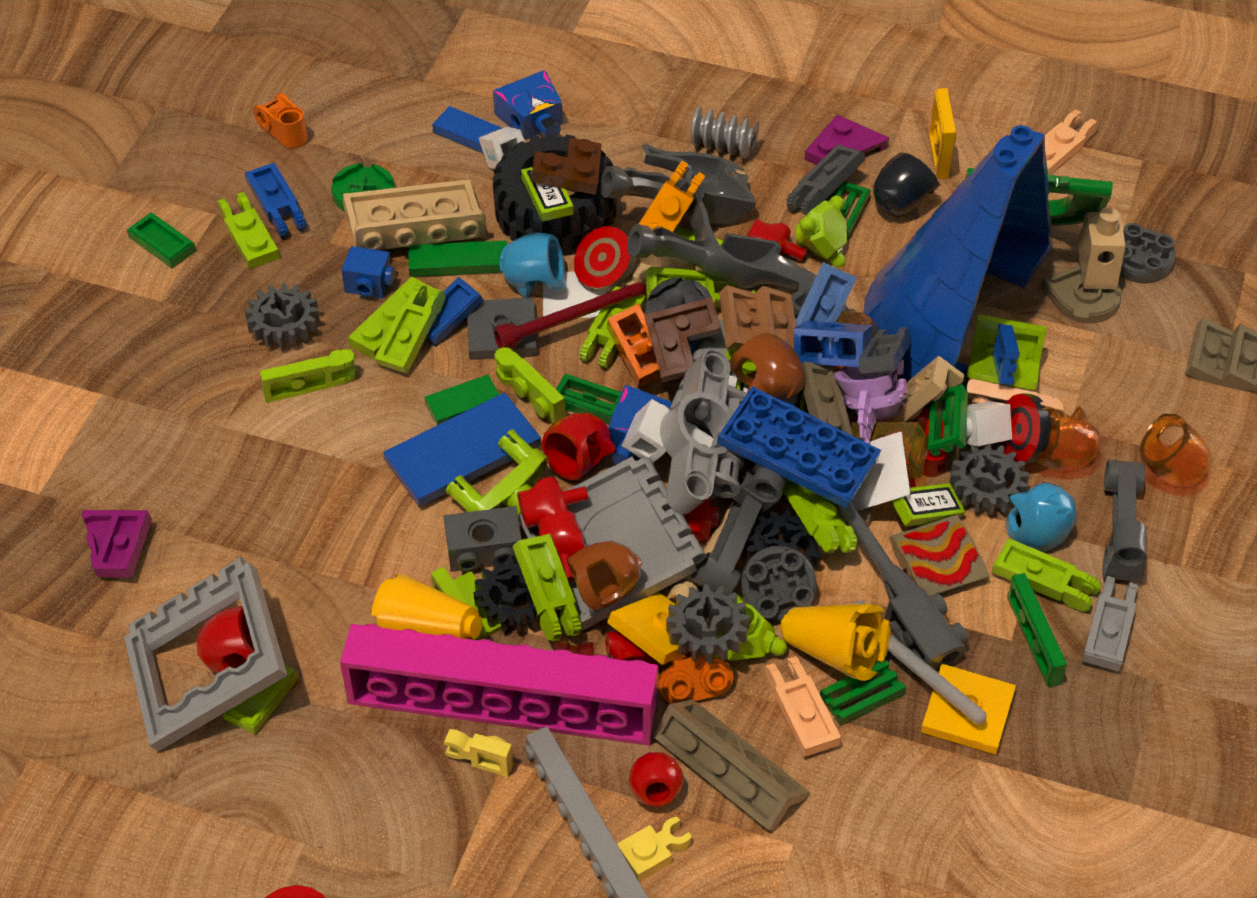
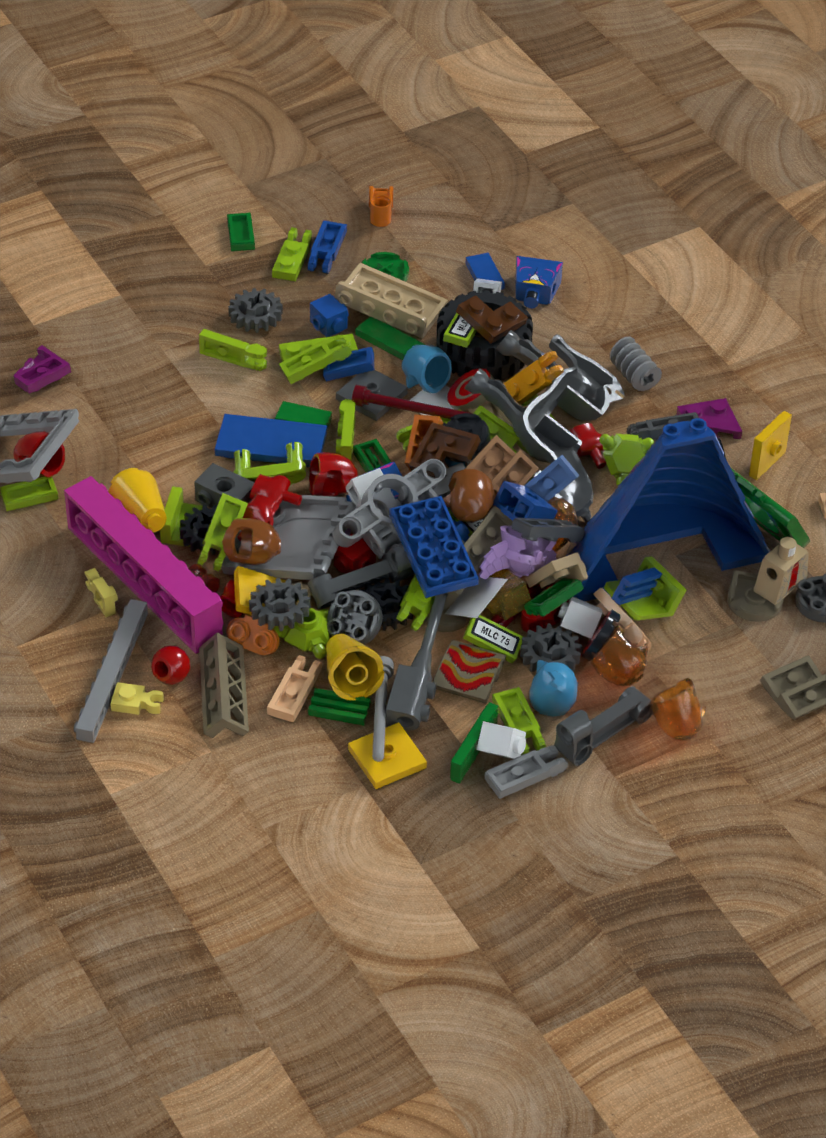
camera: 40 degrees right, 5 degrees down
none -> white brick [476,721,526,759]

